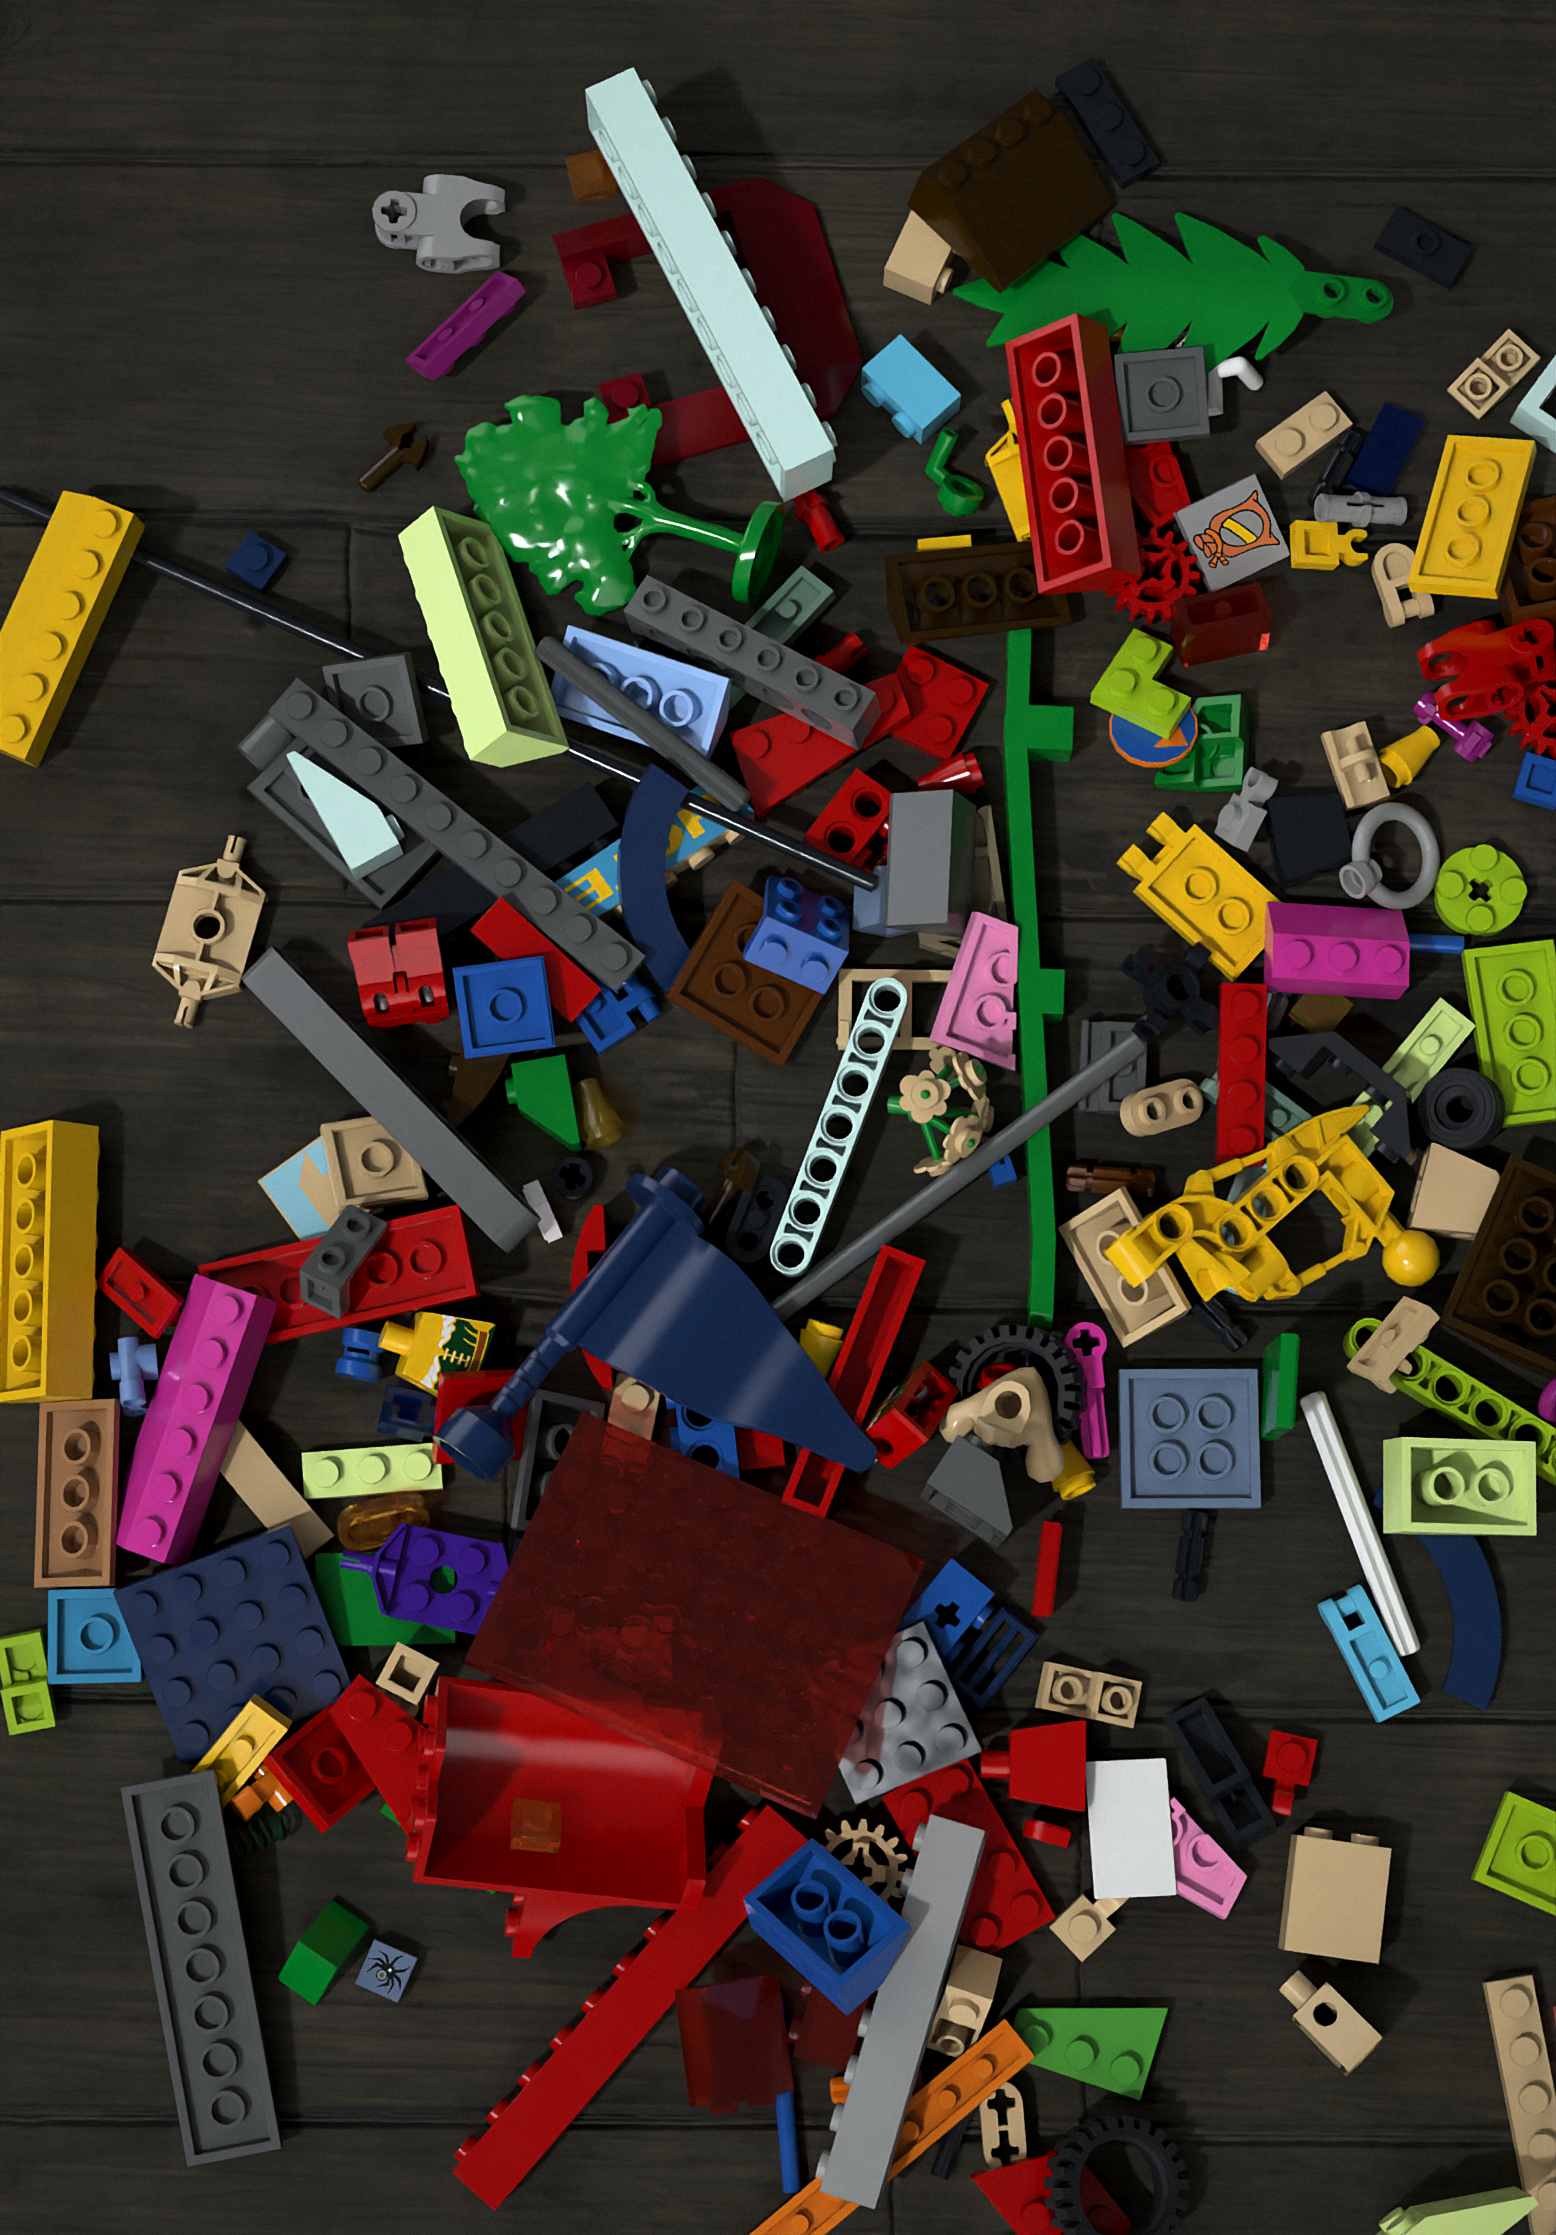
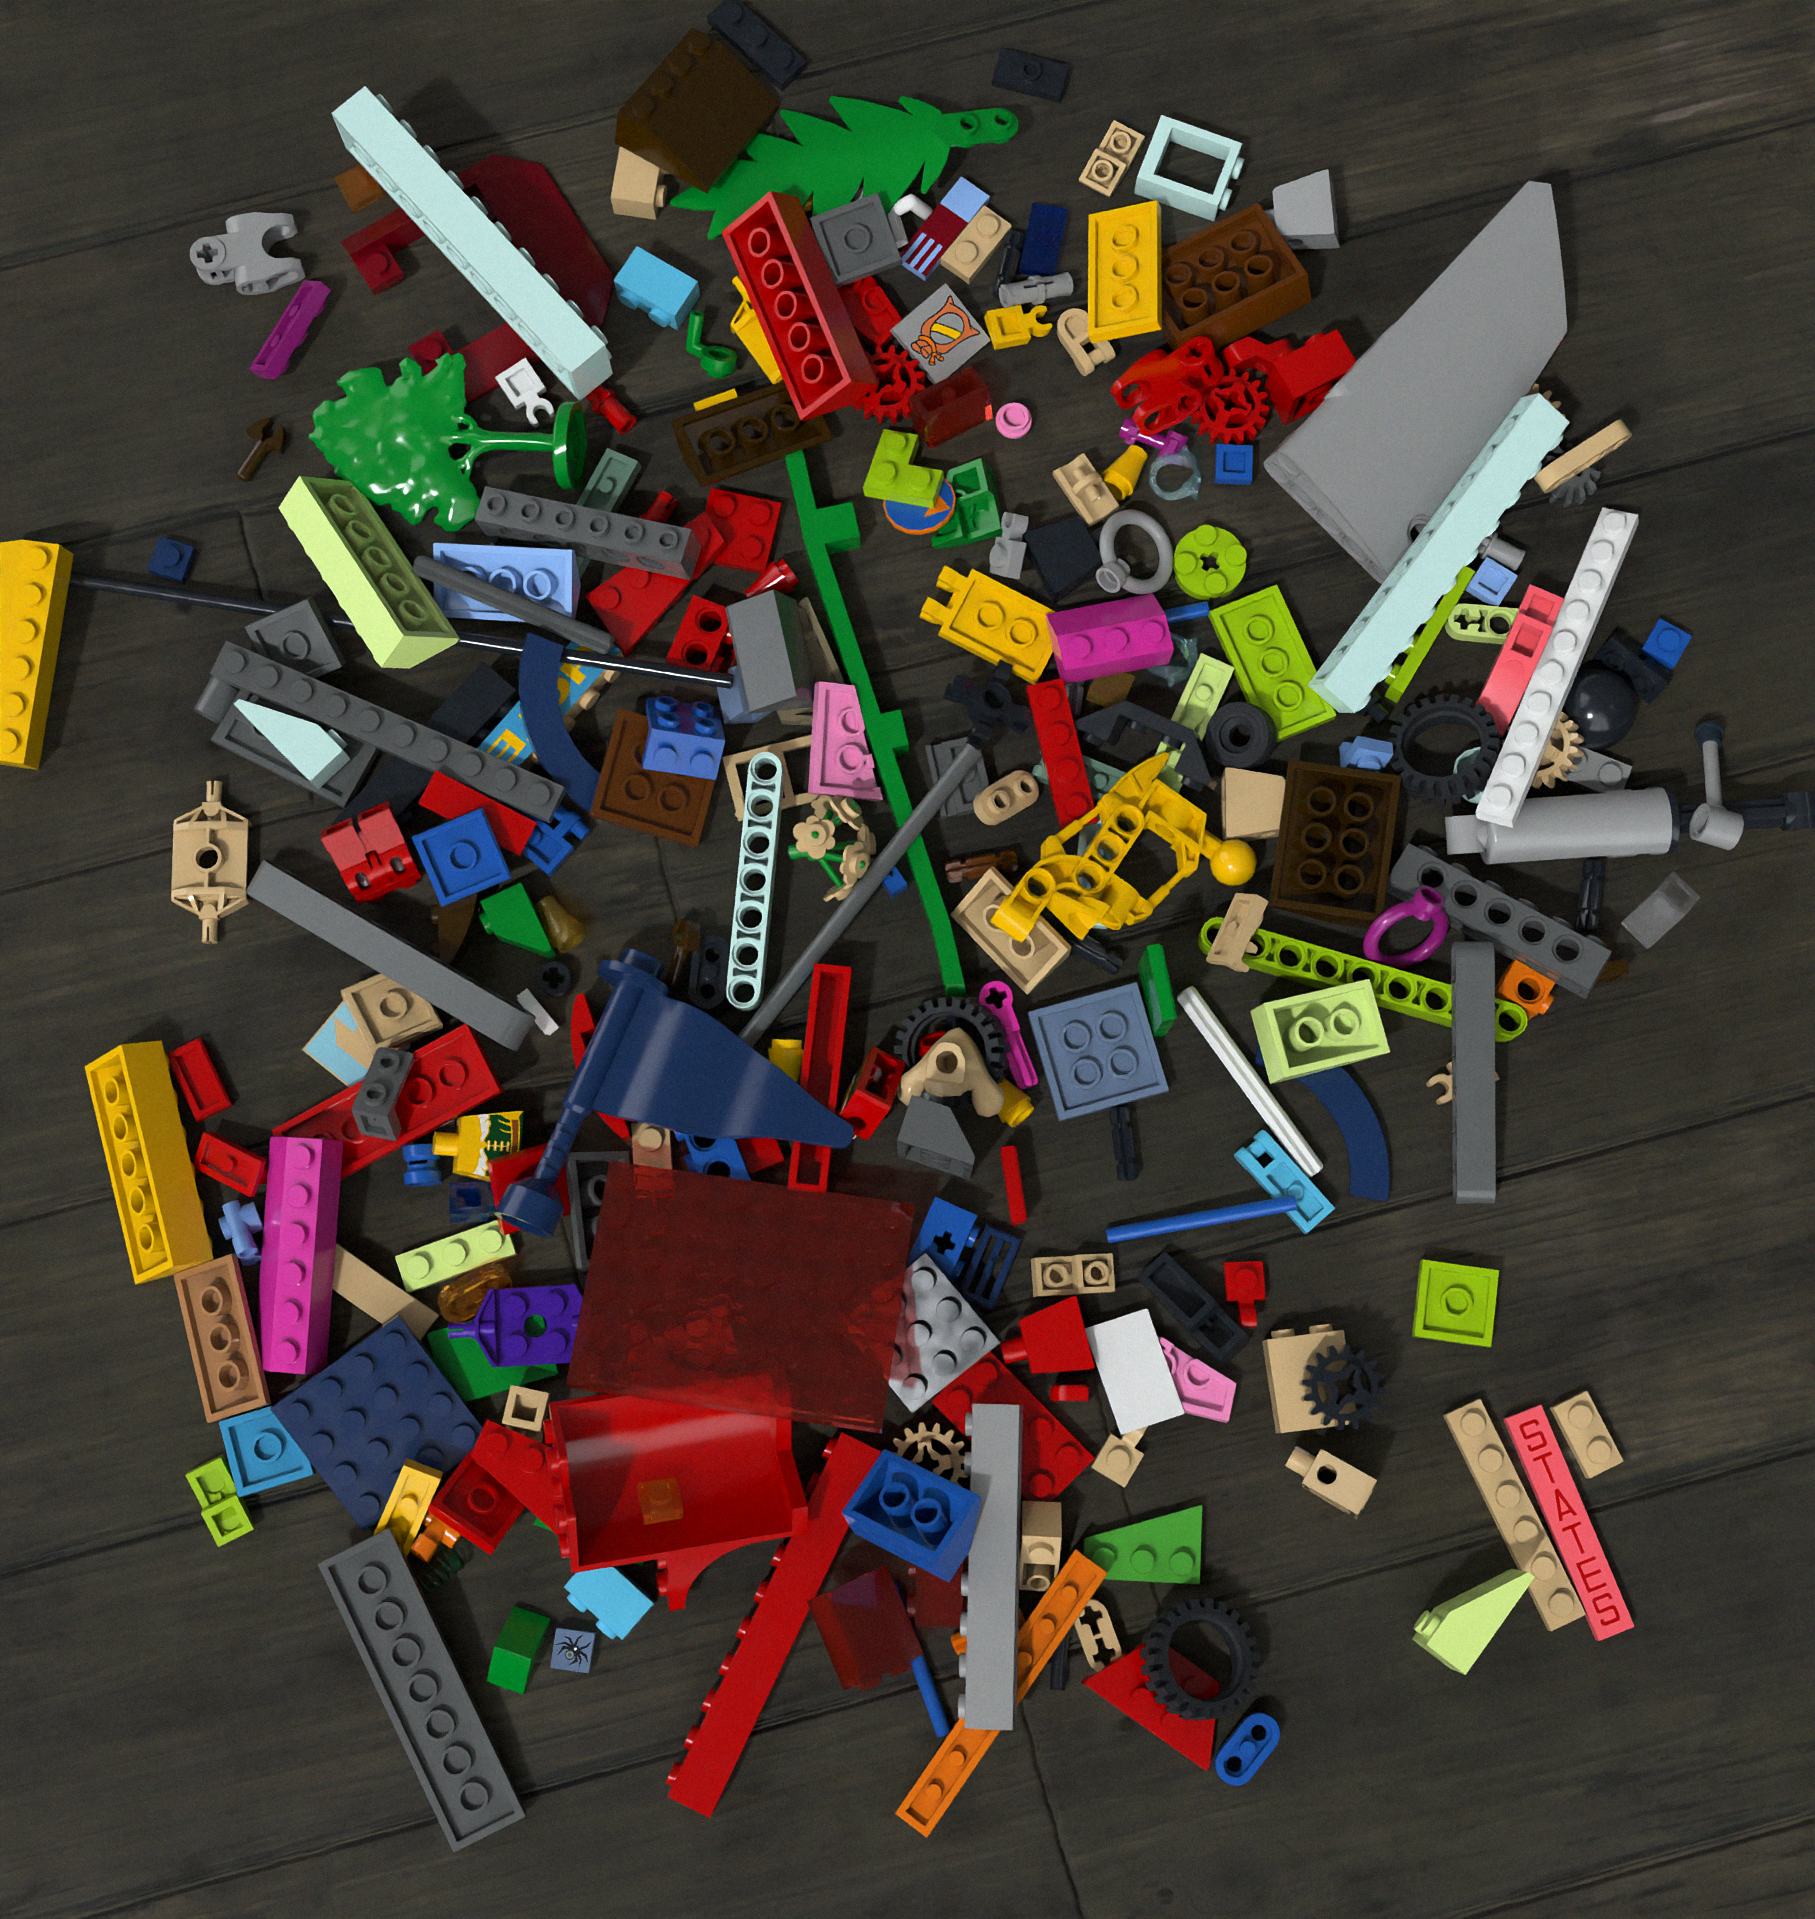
camera: 15 degrees left, 0 degrees up
none -> red tile [166,1038,234,1122]
none -> white plate [495,358,555,428]
none -> medium azure brick [564,1566,657,1640]
none -> tile [899,176,990,282]
none -> bright pink plate [996,403,1032,439]
none -> blue piece [1106,1195,1297,1243]
none -> clear light blue piece [1147,632,1198,687]
none -> clear light blue piece [1149,445,1201,500]
none -> black gear [1299,1344,1387,1430]

